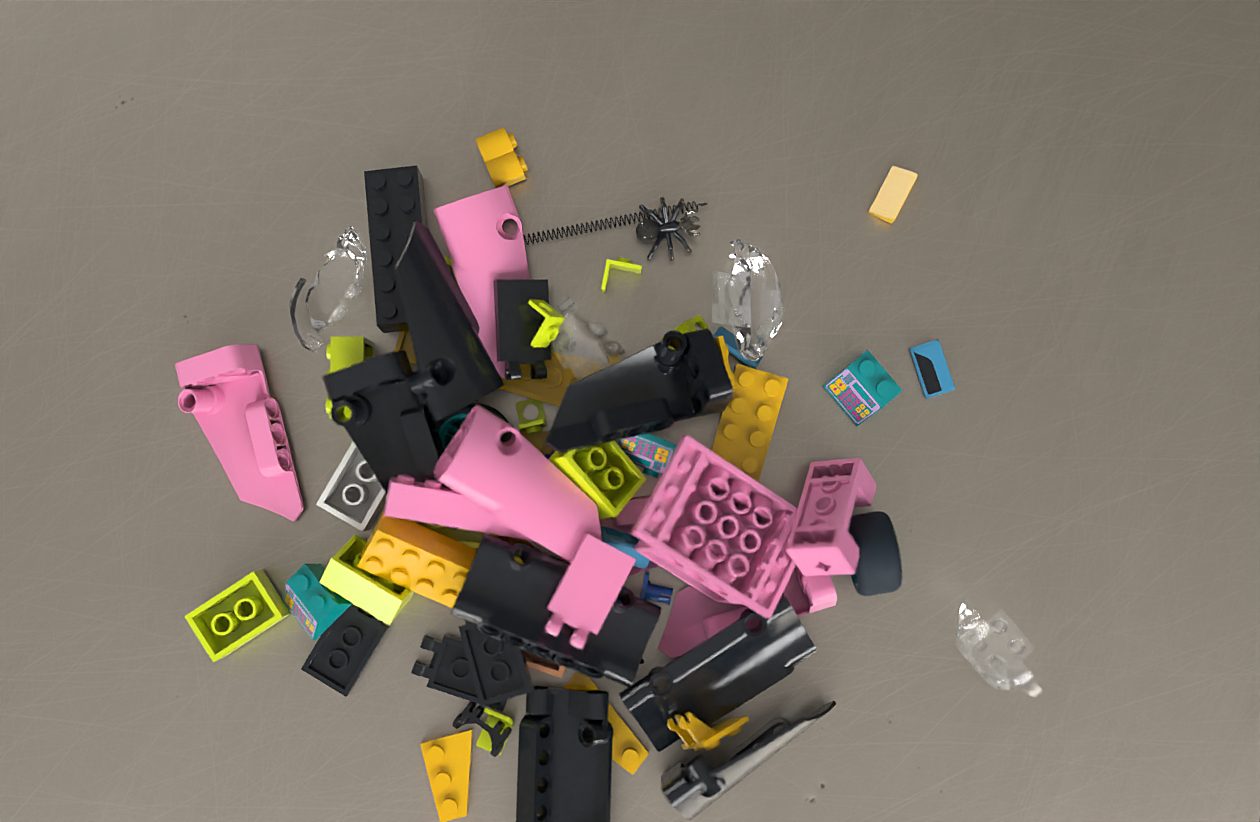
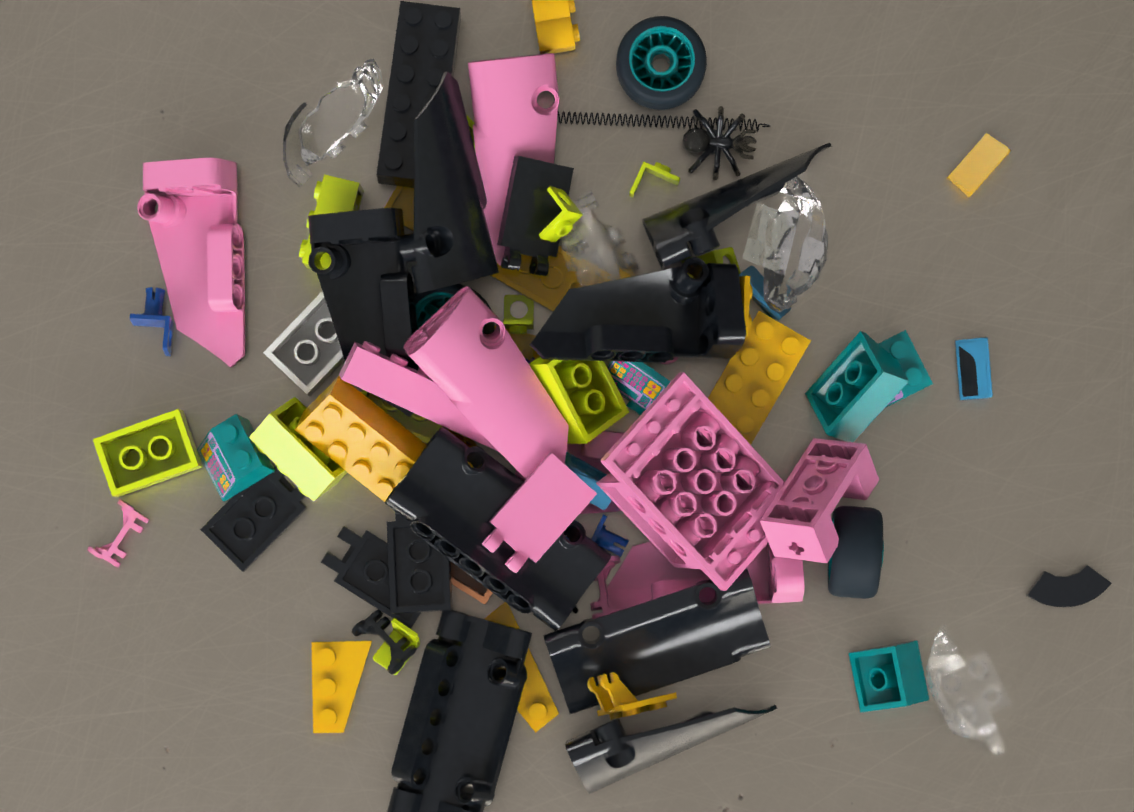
camera: 15 degrees right, 0 degrees up
none -> bright pink piece [87,499,150,567]
none -> blue bracket [130,287,174,356]
none -> bright pink piece [590,556,621,619]
none -> wheel [616,16,707,110]
none -> black panel [642,143,832,270]
none -> teal slope [805,331,909,442]
none -> teal slope [849,640,929,712]
none -> black tile [1026,565,1112,607]

